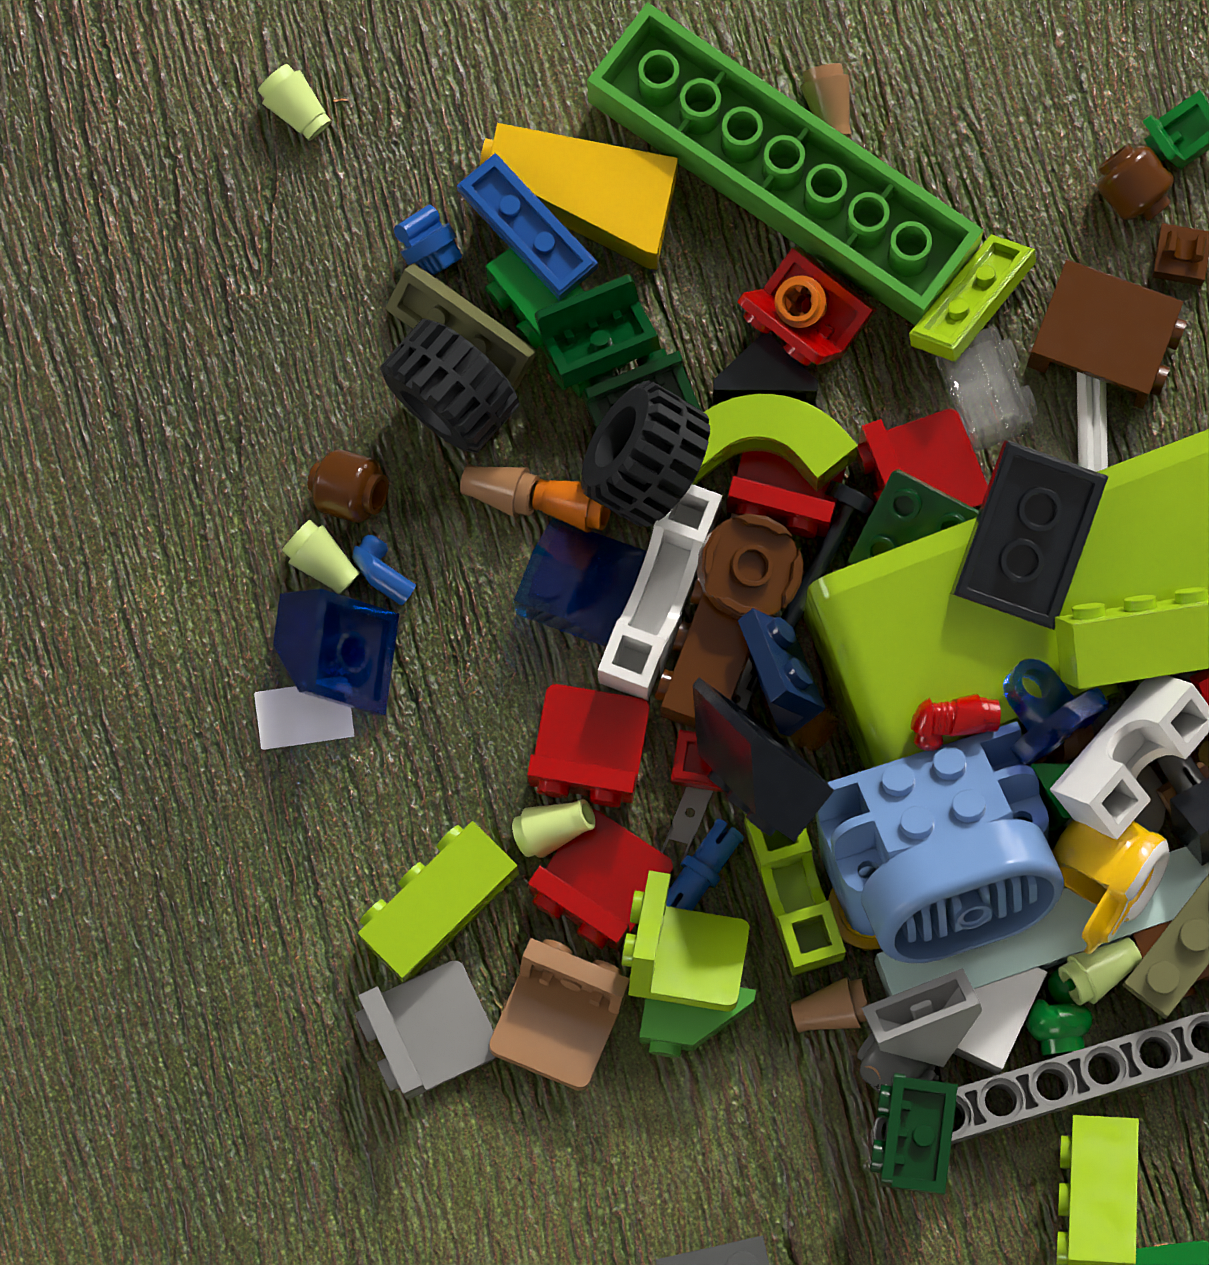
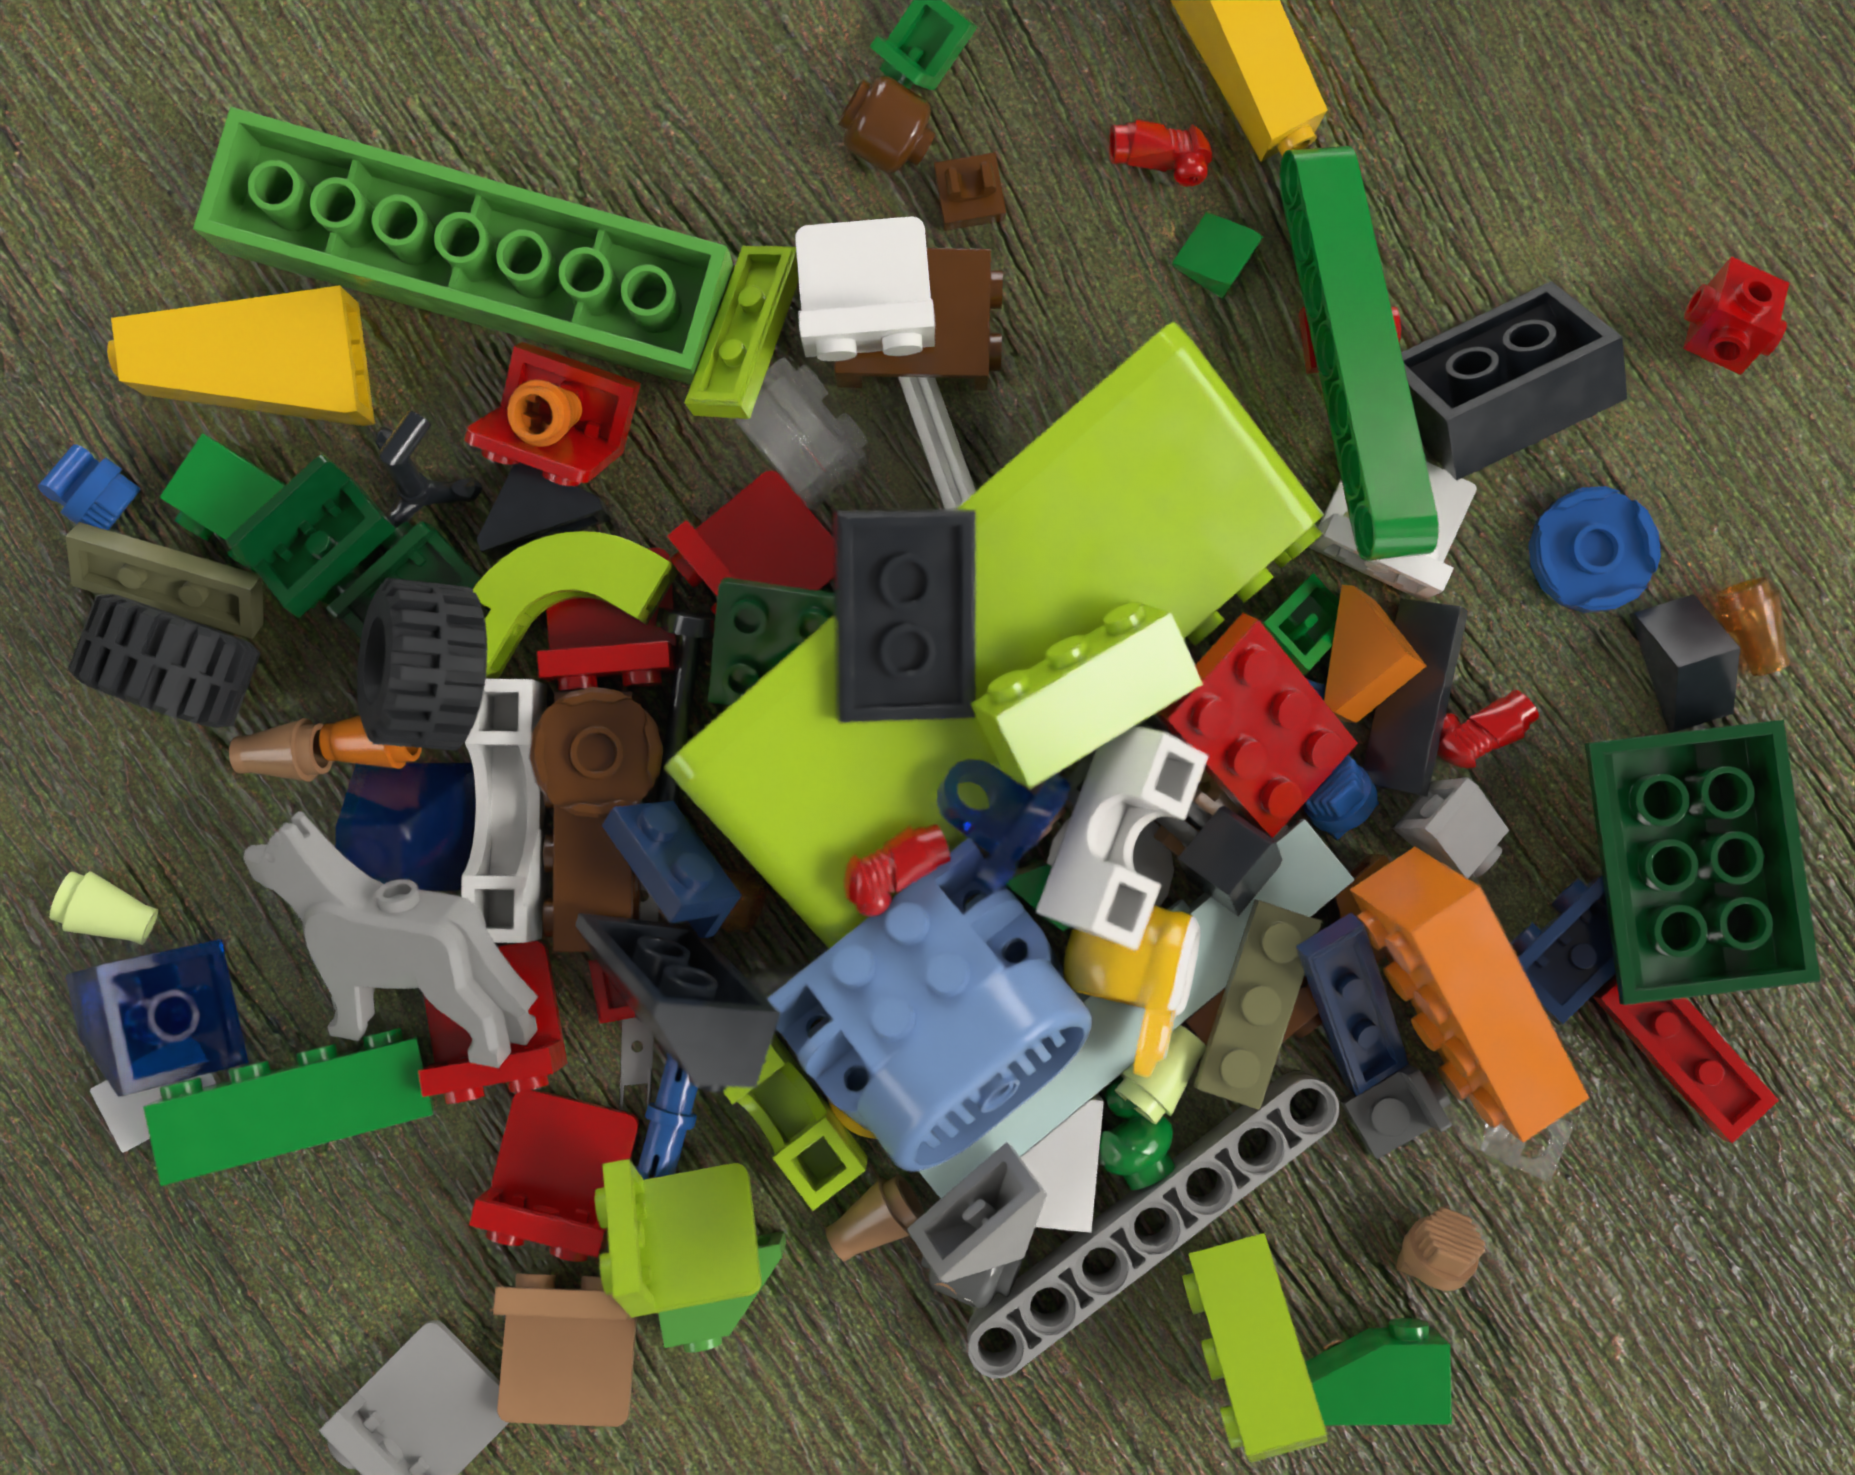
camera: 25 degrees left, 10 degrees up
reddish brown head [307,449,389,523] -> none
blue arm [352,534,416,606] -> none
lime brick [358,821,519,983] -> none
blue tile [457,153,598,301] -> none
yellowish green cone [512,799,595,858] -> none
medium nougat cone [800,63,852,137] -> none
dark green bracket [870,1073,958,1196] -> none
none -> green wedge [143,1027,434,1186]
none -> light grey animal [244,812,538,1068]
none -> black piece [375,410,482,528]
none -> white bracket [795,217,935,361]

